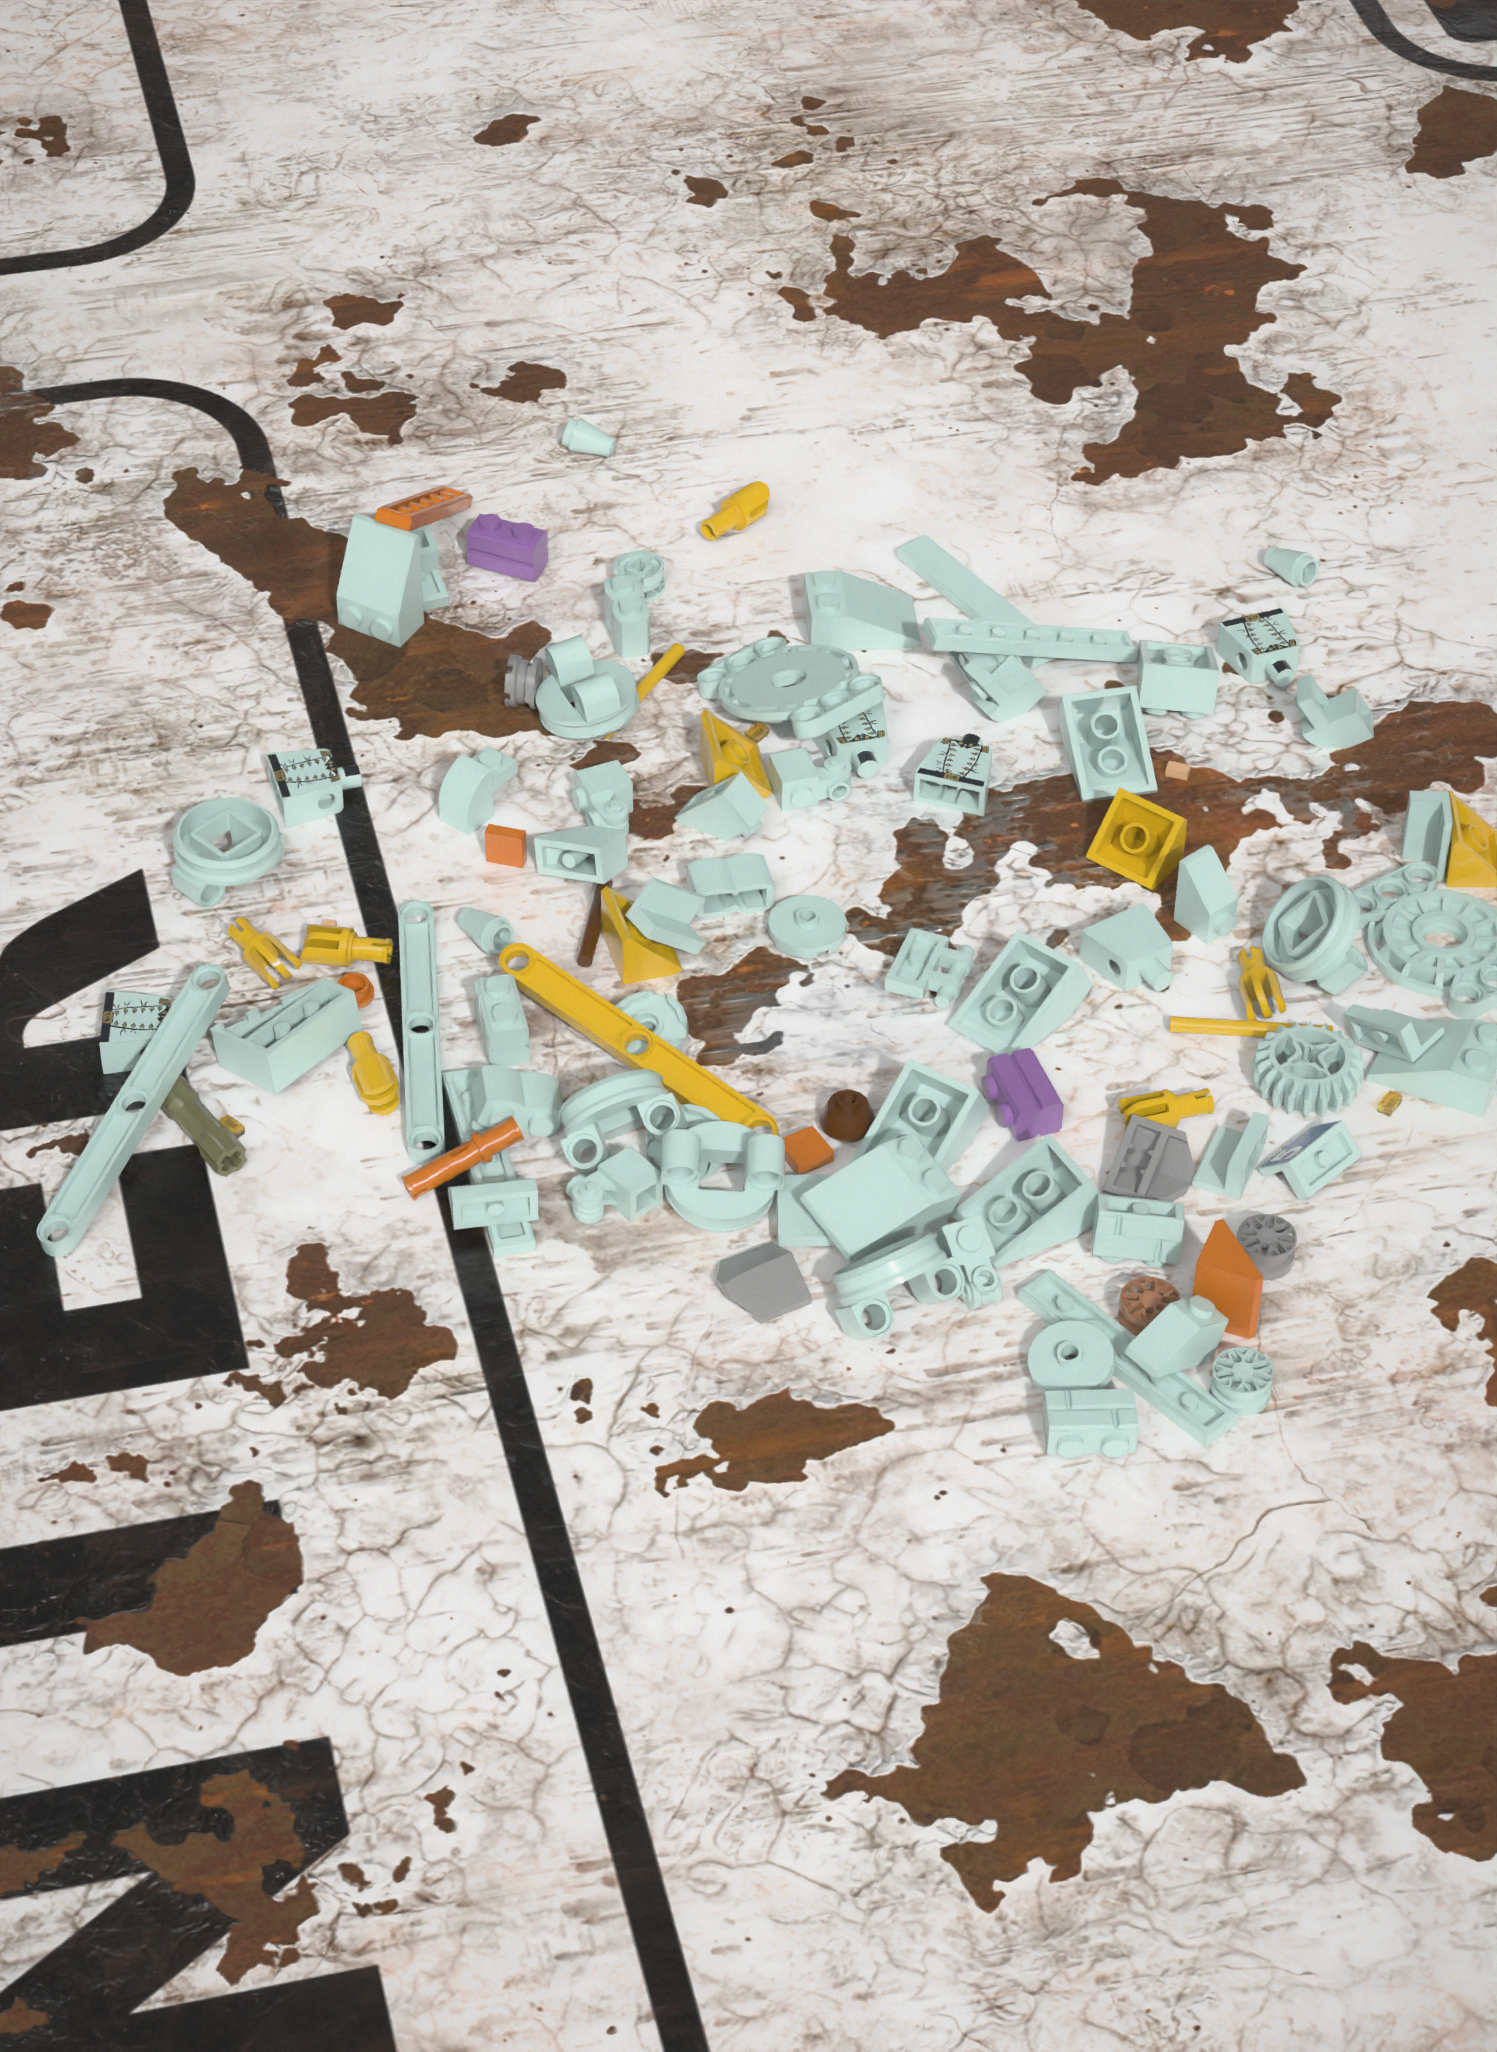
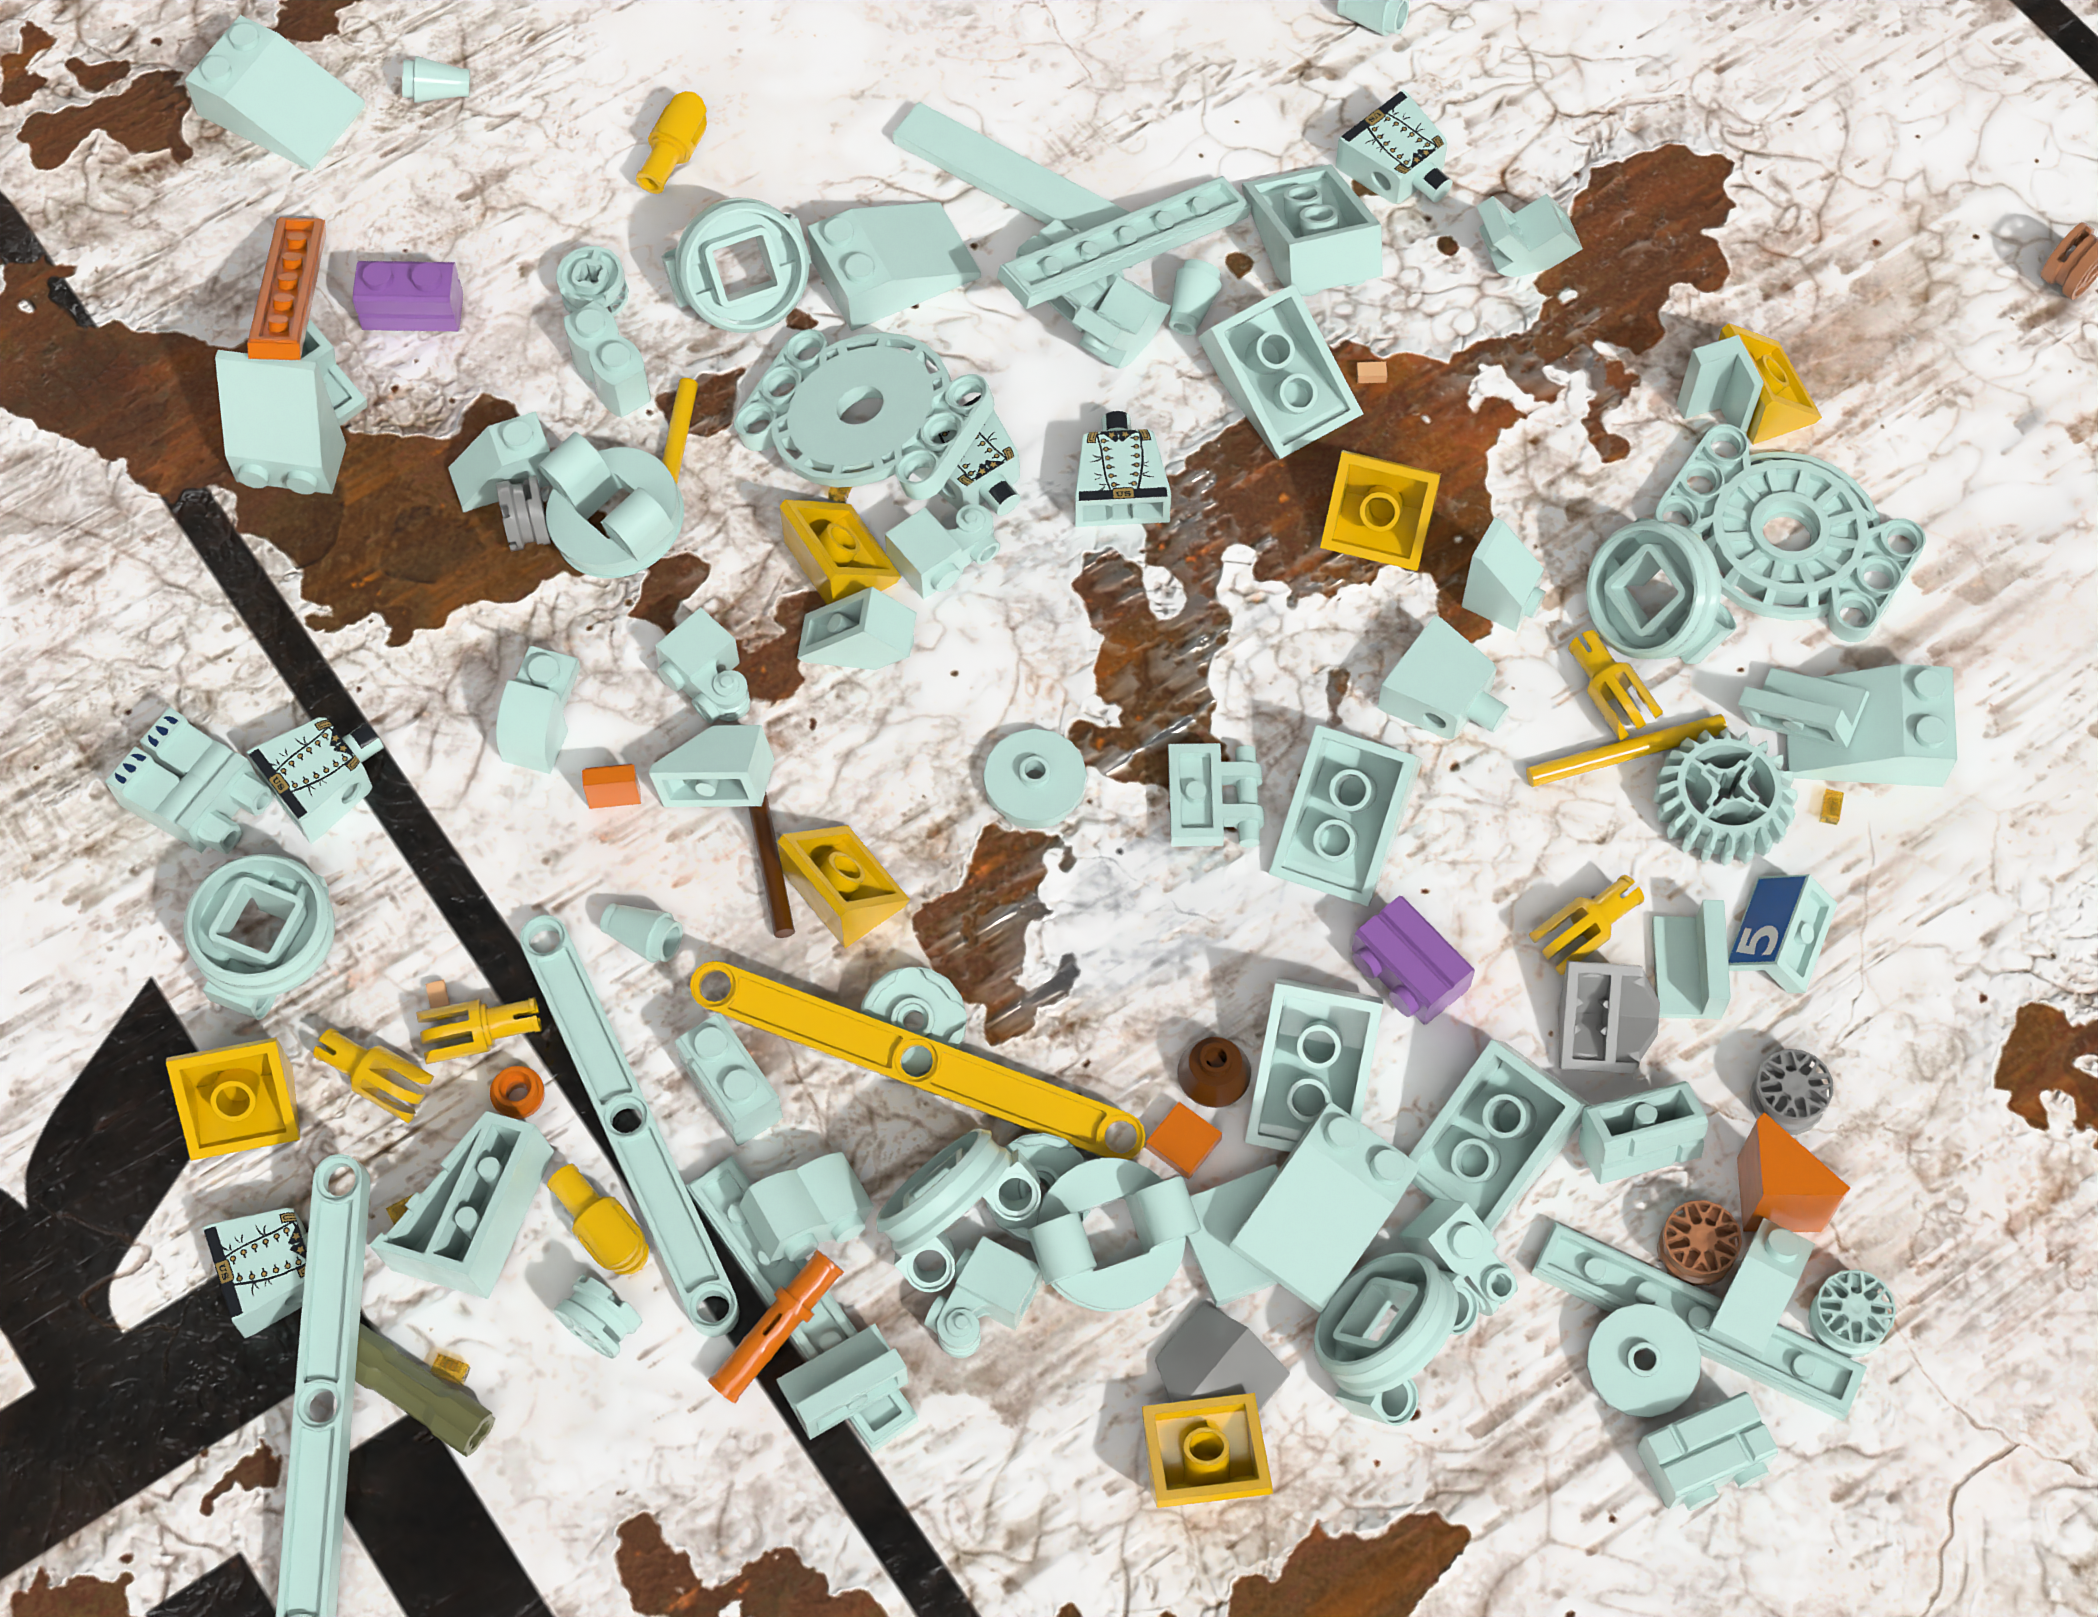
camera: 20 degrees left, 20 degrees up
light aqua panel [625,877,707,955] -> none
light aqua brick [686,853,774,918] -> none
none -> light aqua hips [105,707,273,854]
none -> yellow slope [166,1037,300,1161]
none -> light aqua slope [185,15,366,171]
none -> light aqua slope [448,411,551,512]
none -> light aqua wheel [553,1274,643,1359]
none -> light aqua piece [661,197,812,333]
none -> yellow slope [1142,1393,1273,1508]
none -> light aqua cone [1169,259,1222,335]

